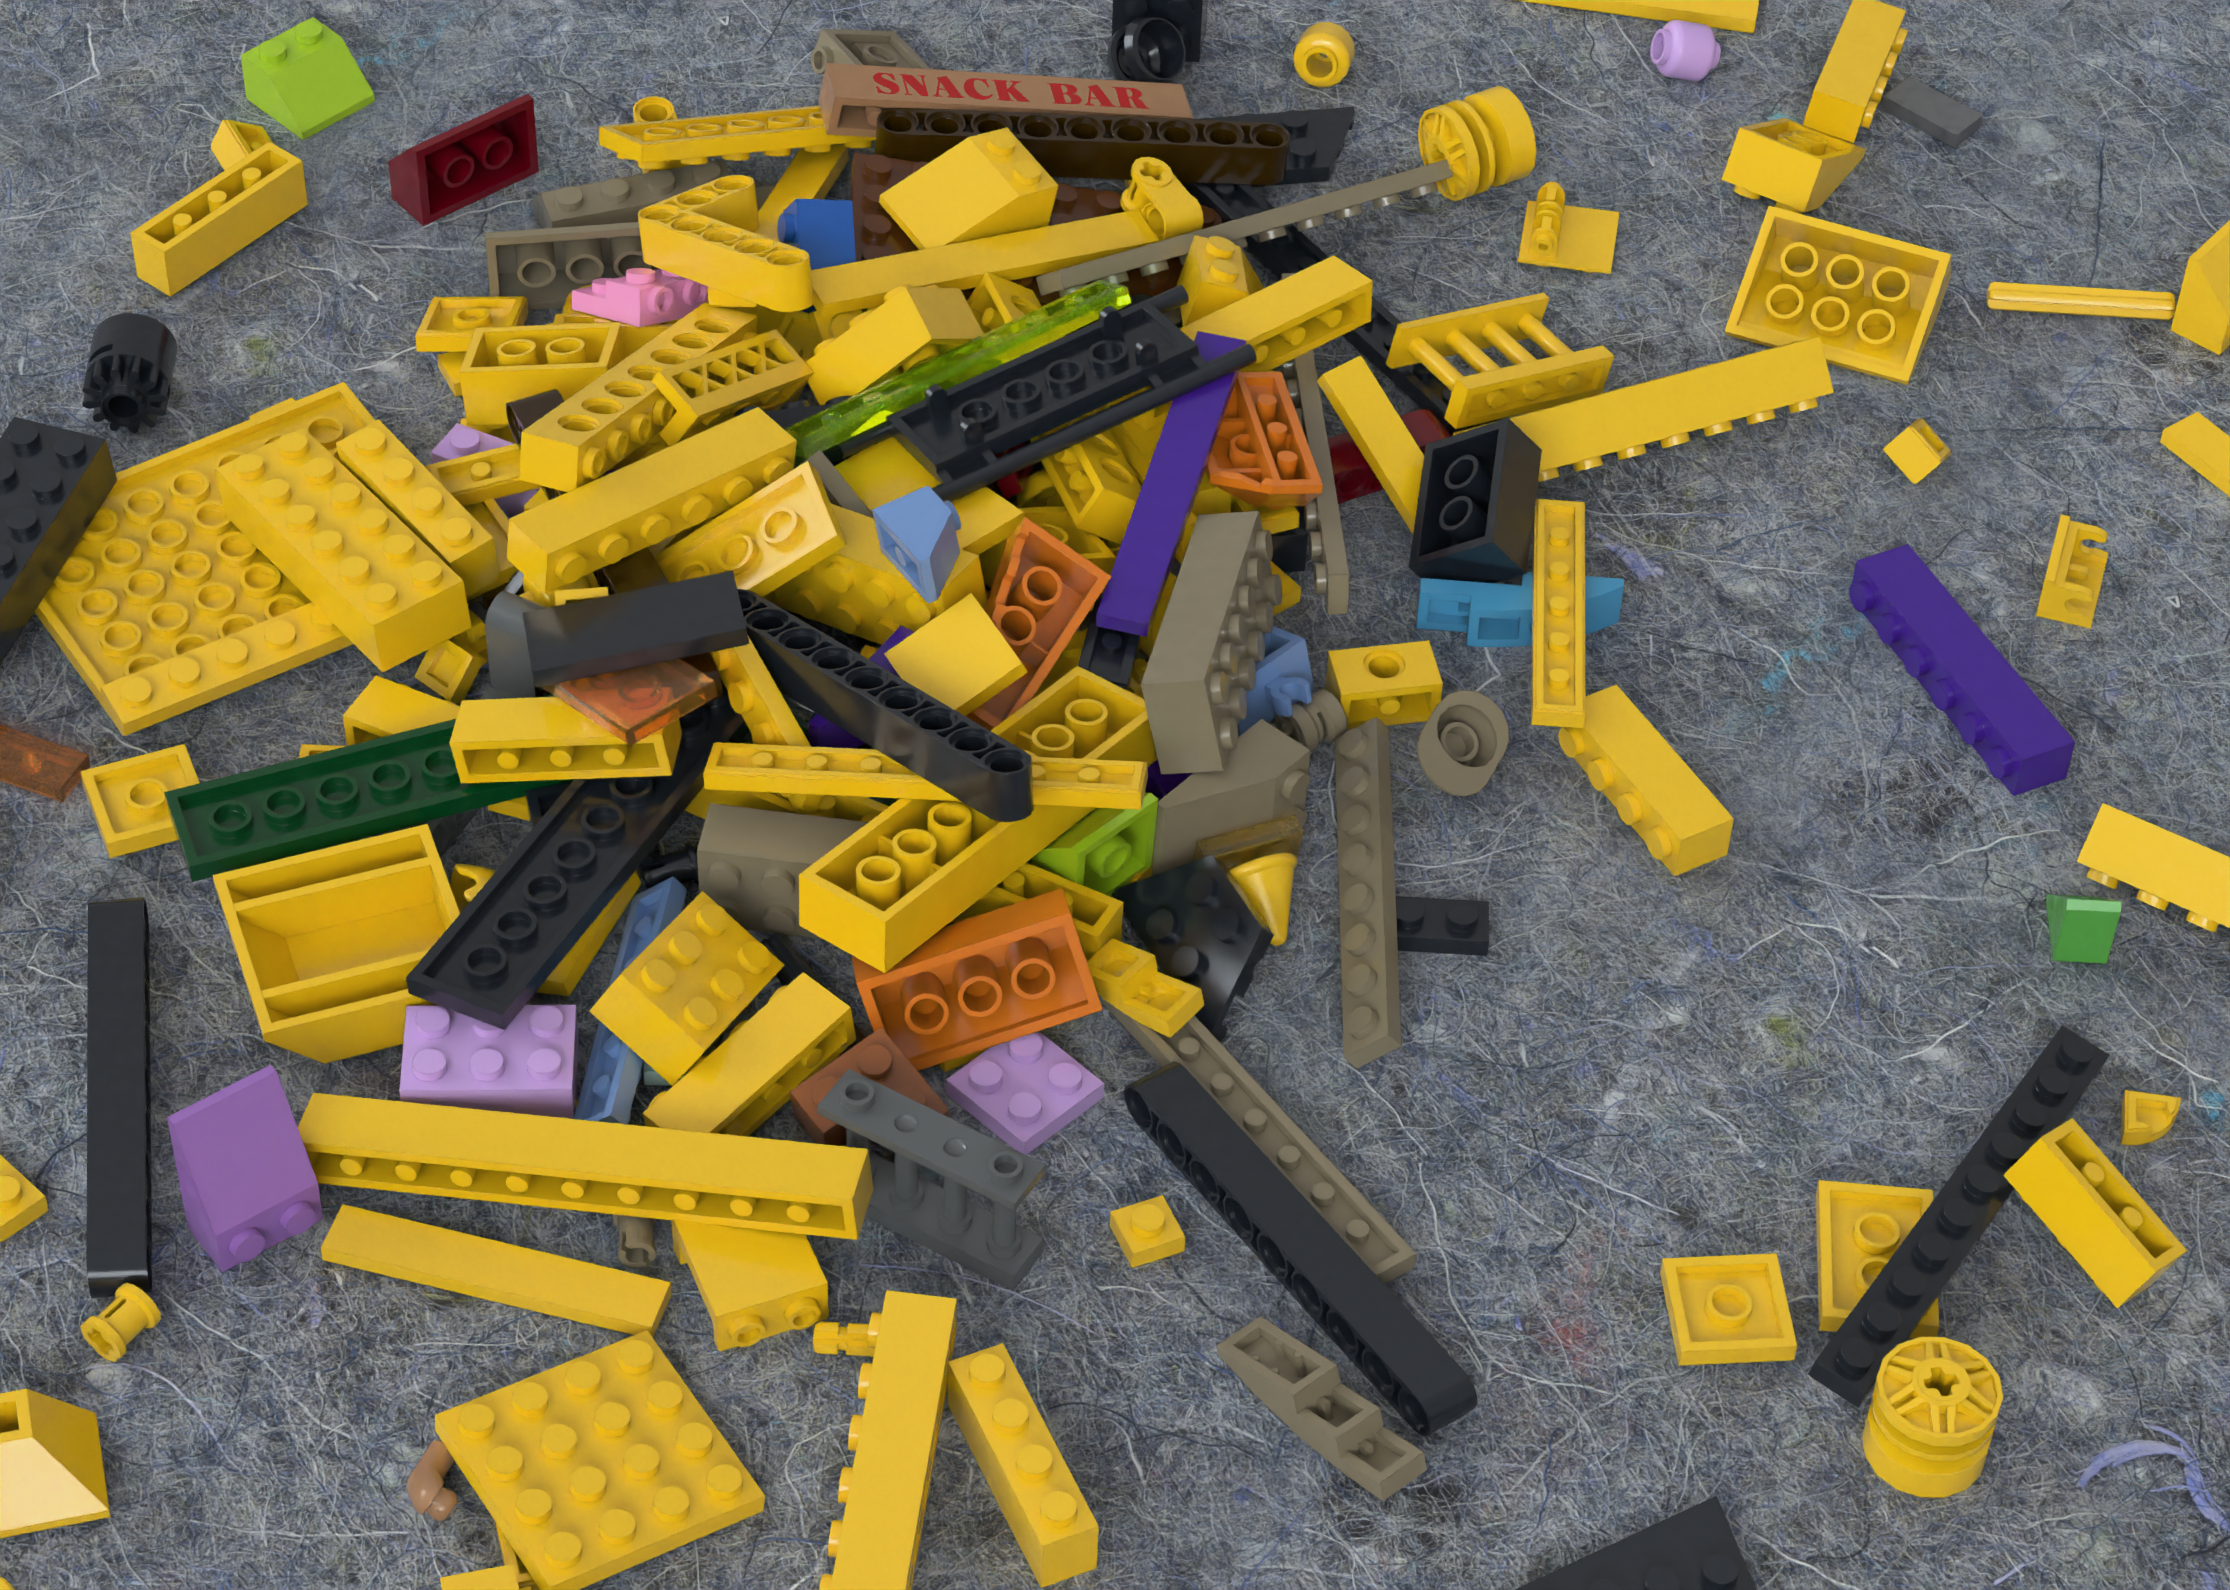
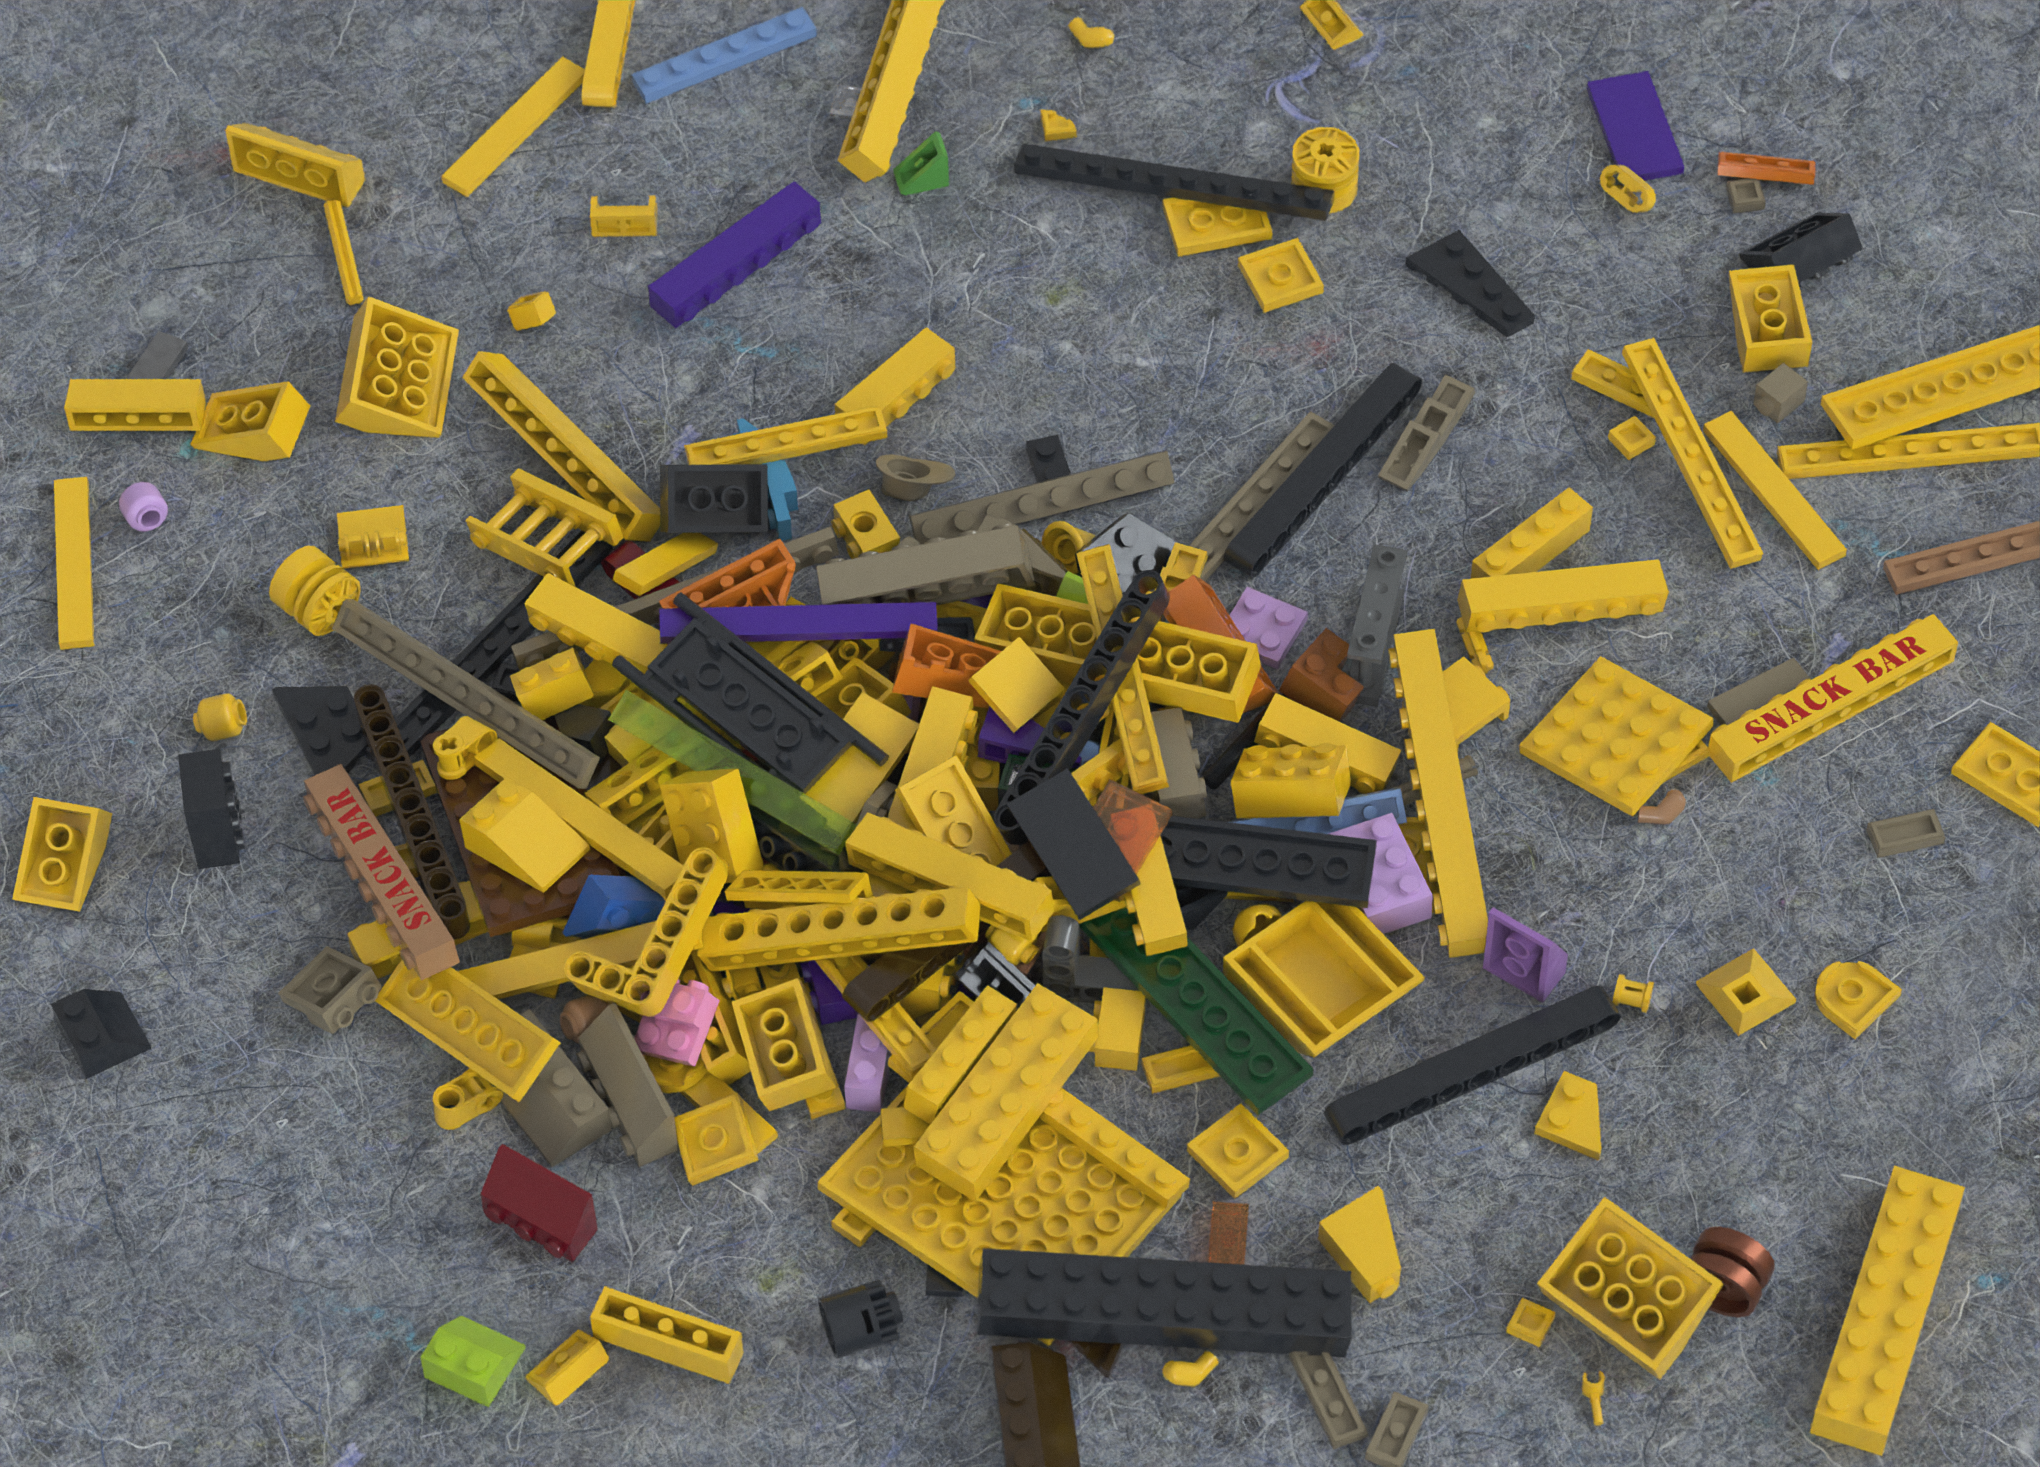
camera: 105 degrees left, 10 degrees up
yellow tile [321,1204,672,1338] -> none
medium blue slope [872,486,961,604] -> none
black helmet [1107,17,1186,83] -> none
yellow plate [1109,1195,1186,1268] -> none
yellow brick [2003,1118,2187,1308] -> none

